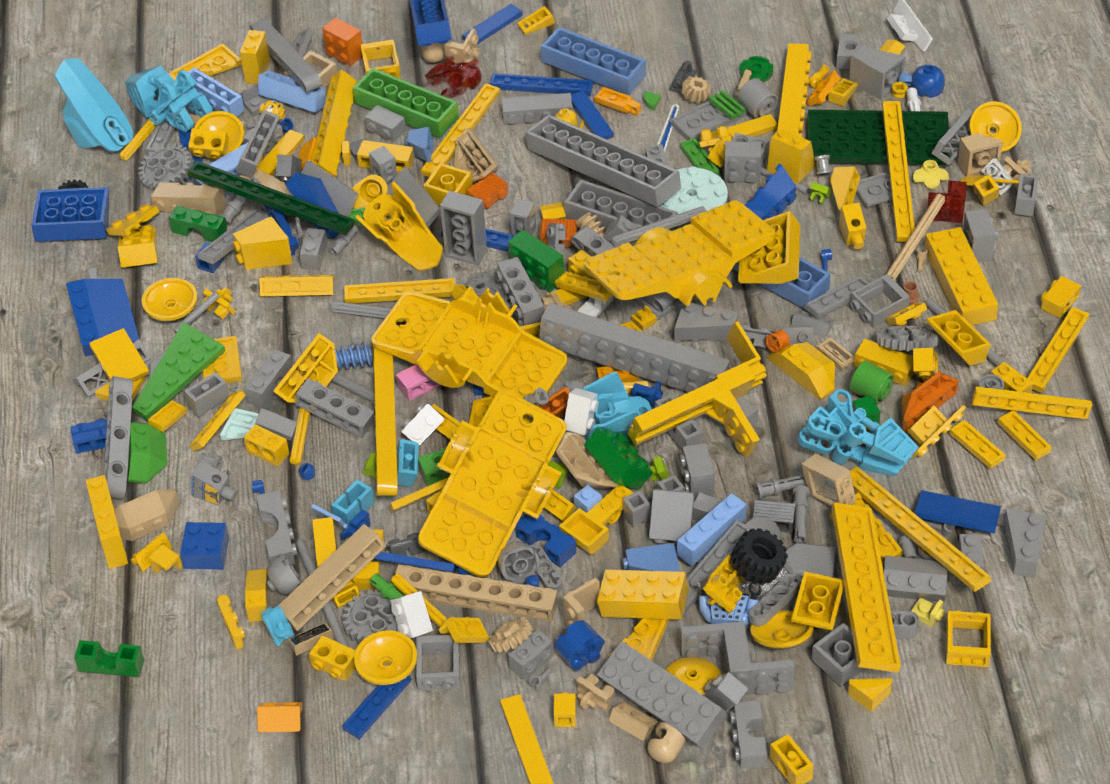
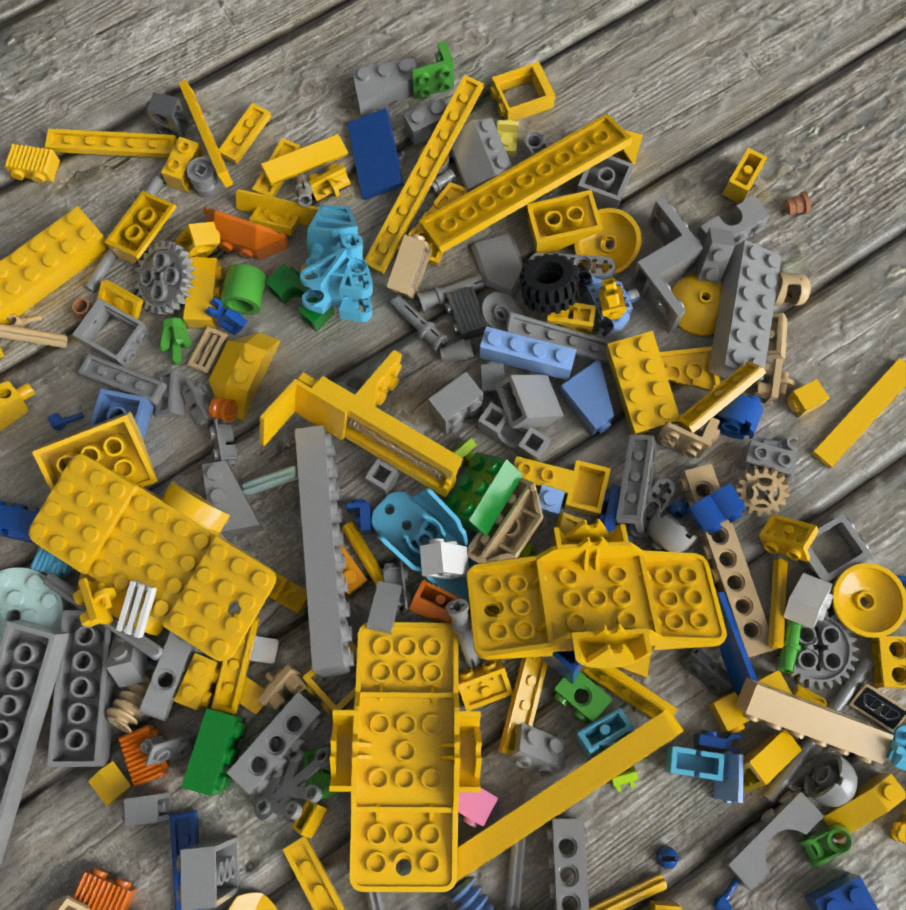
camera: 120 degrees left, 25 degrees up
none -> yellow hips [72,578,117,627]
none -> white tile [116,580,157,638]
none -> dark grey brick [146,92,189,140]
none -> bright green rock [158,317,192,365]
none -> blue plate [204,297,248,336]
none -> light aqua axle [242,466,298,495]
none -> yellow tile [261,134,348,186]
none -> light grey pin [295,174,312,207]
none -> yellow hips [308,163,351,201]
none -> light grey tile [367,581,402,634]
none -> bright green bracket [411,41,454,99]
none -> light grey cone [440,338,475,362]
none -> light grey fence [616,435,657,533]
none -> yellow tile [677,361,765,433]
none -> blue brick [686,483,746,535]
none -> bright green piece [797,823,852,867]

